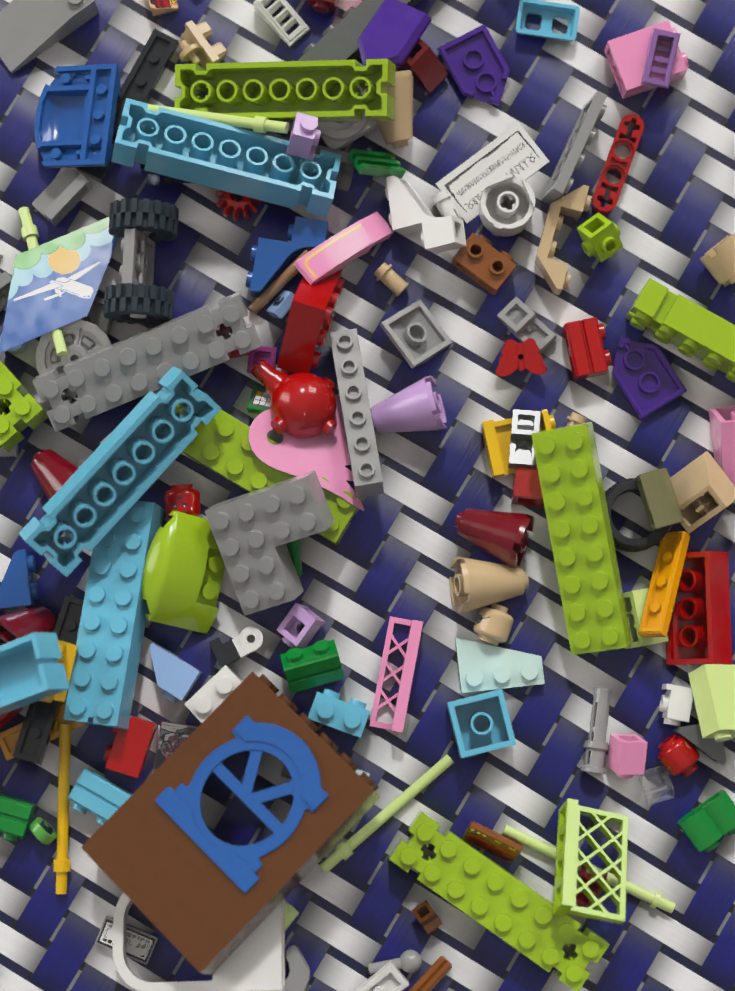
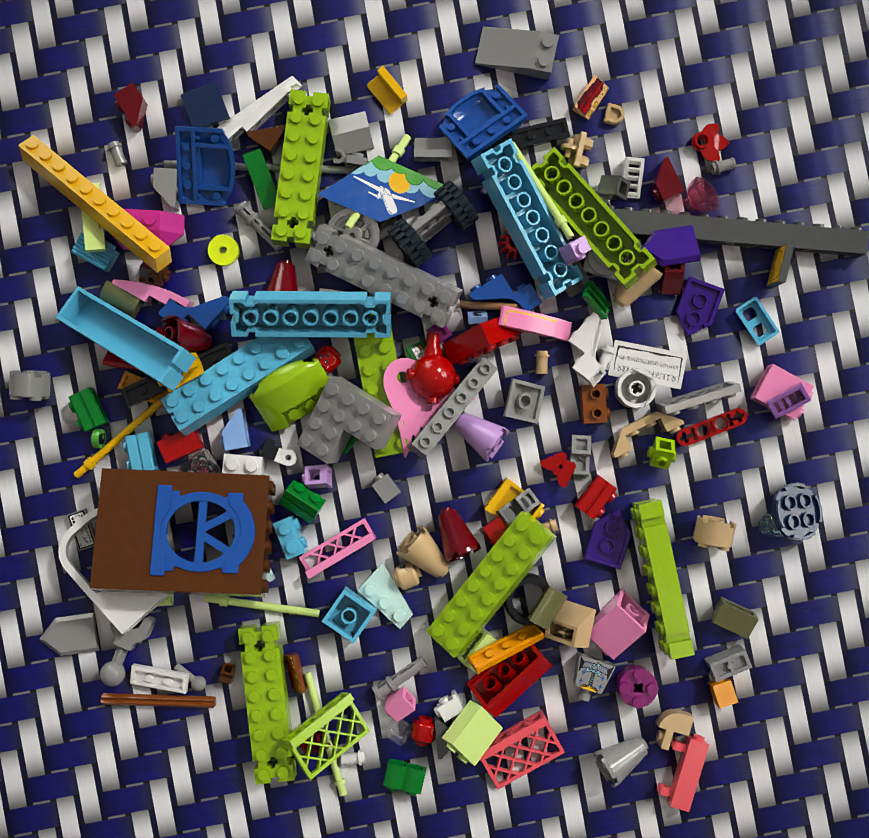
camera: 50 degrees right, 5 degrees up
none -> white pin [341,750,366,766]
none -> light grey brick [372,473,401,504]
none -> dark grey brick [597,175,631,200]

